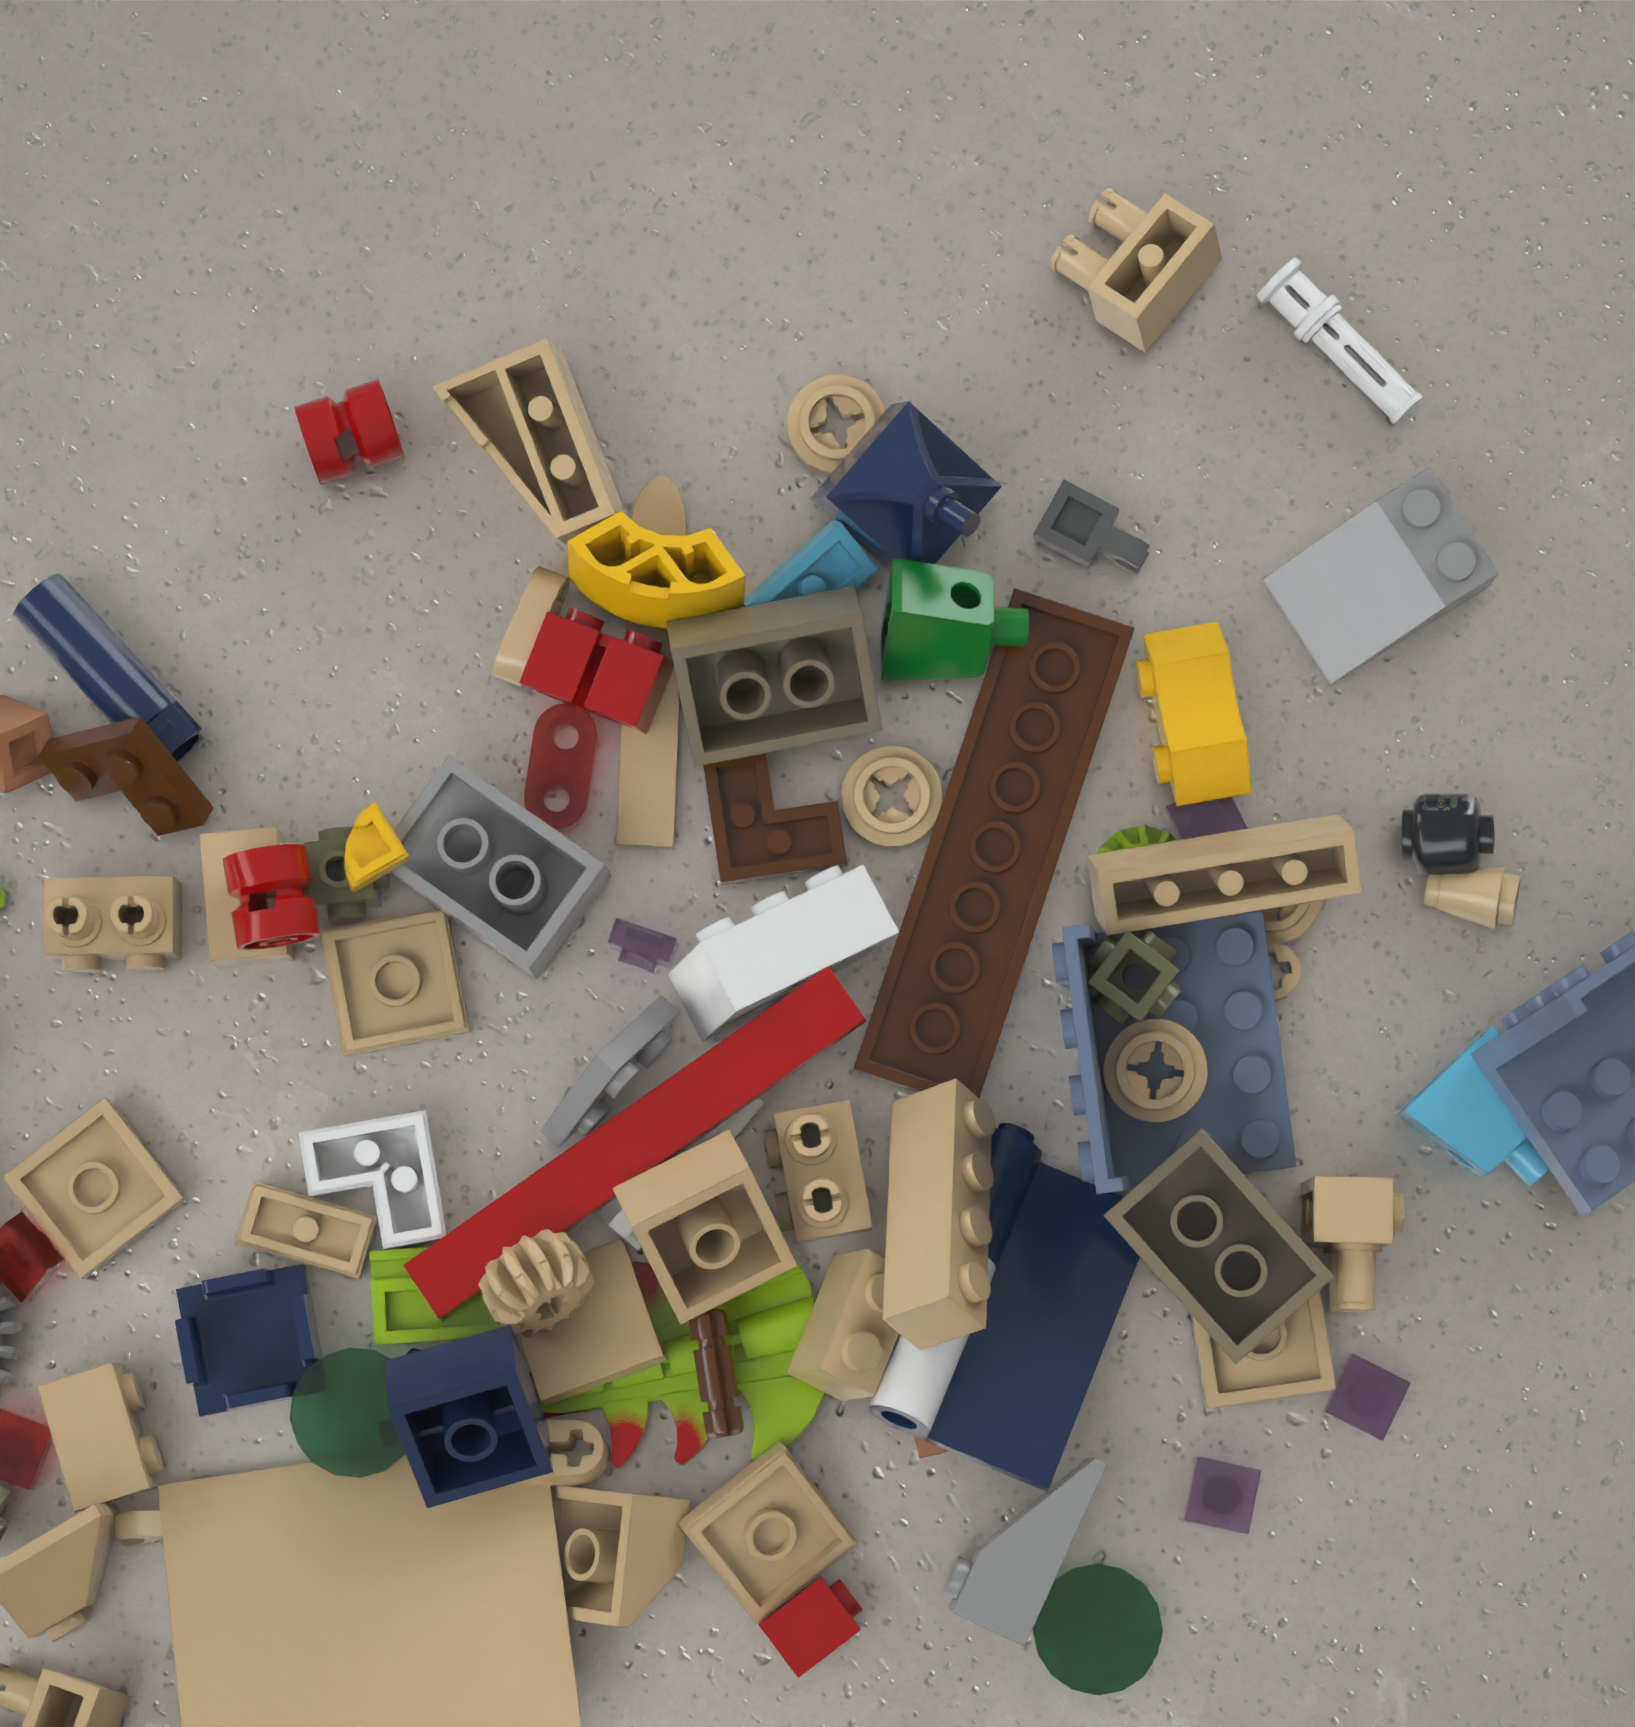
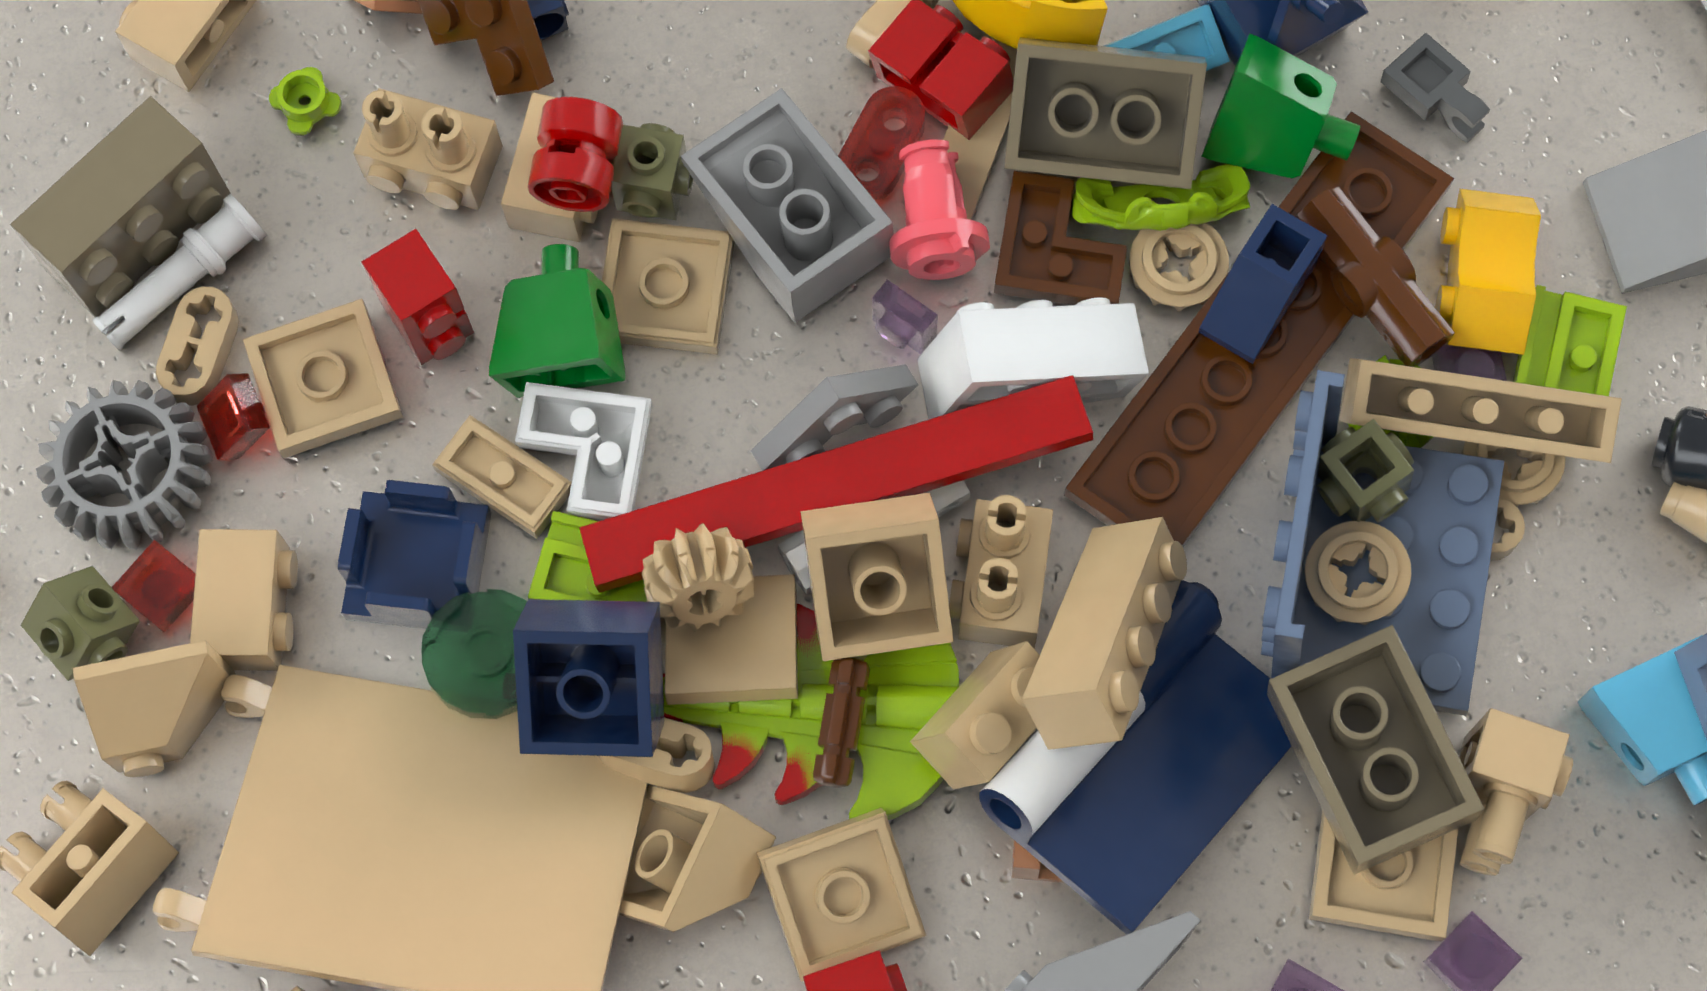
camera: 20 degrees right, 10 degrees down
yellow tile [344,802,409,893] -> none
none -> red piece [361,228,474,365]
none -> green torso [489,244,625,398]
none -> coral piece [889,139,990,280]
none -> lime piece [1071,164,1250,231]
none -> dark blue slope [1198,204,1328,364]
none -> reddish brown piece [1295,186,1455,367]
none -> lime plate [1513,285,1627,396]

